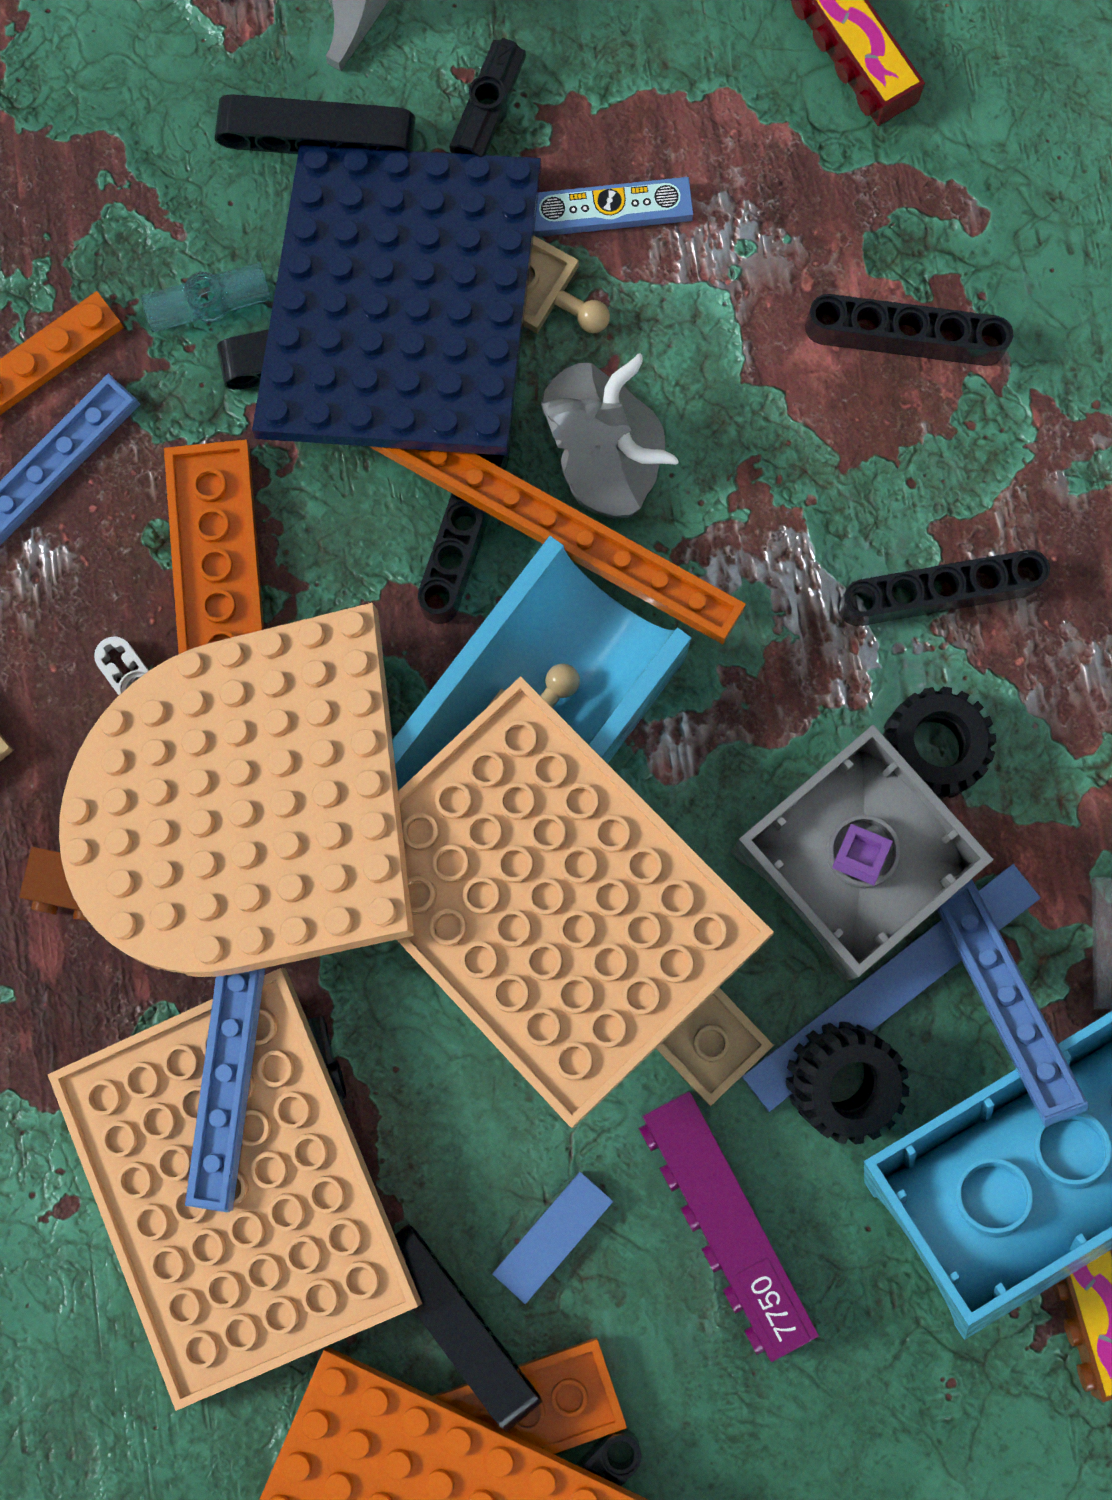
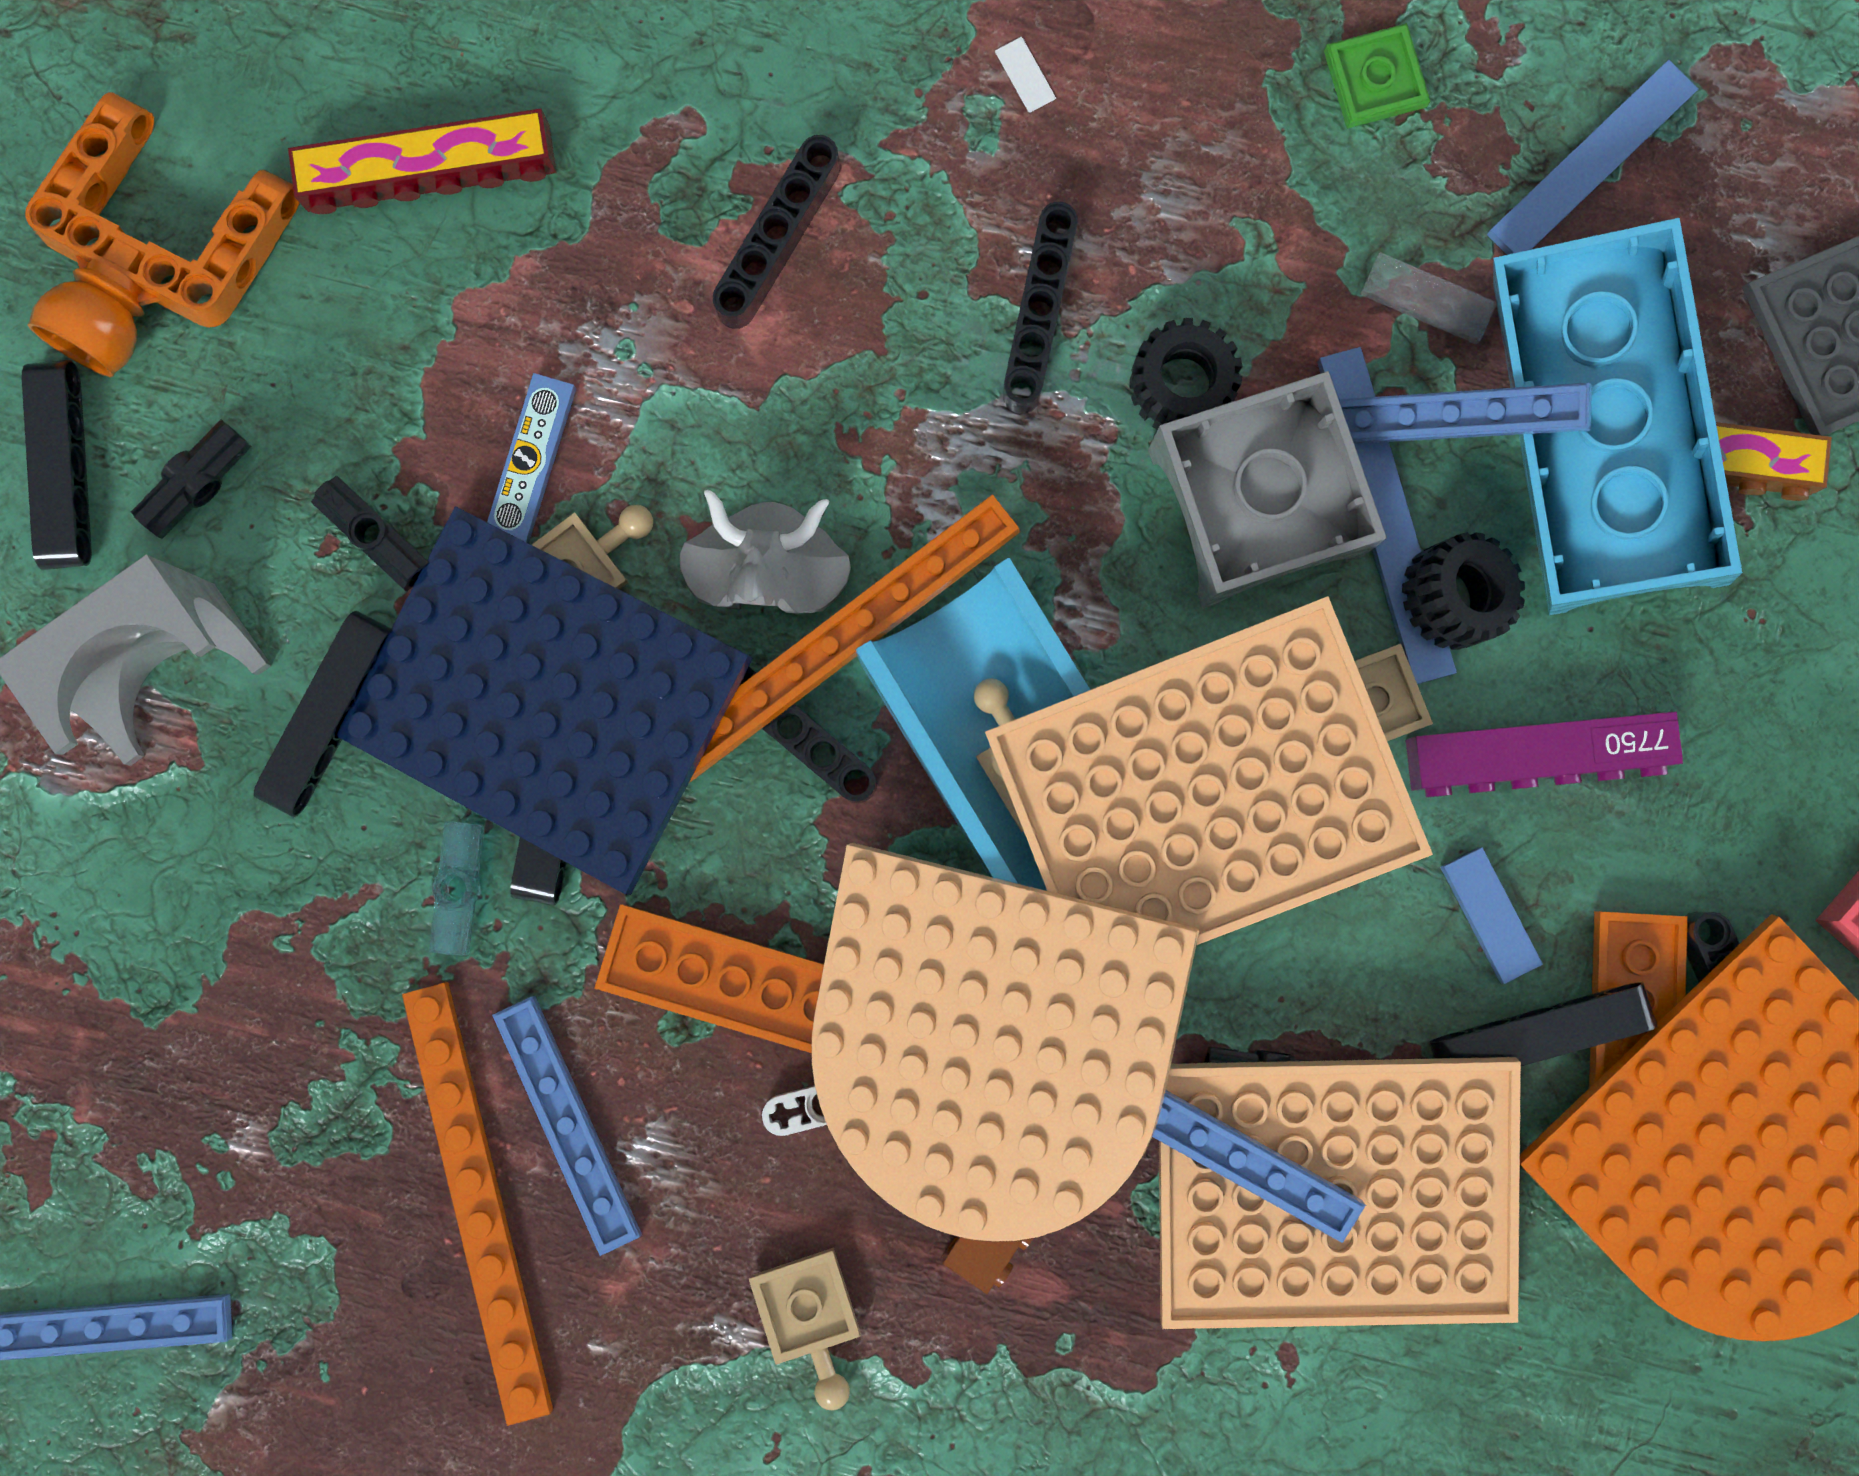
camera: 70 degrees left, 5 degrees up
medium lavender plate [832,824,893,885] -> none

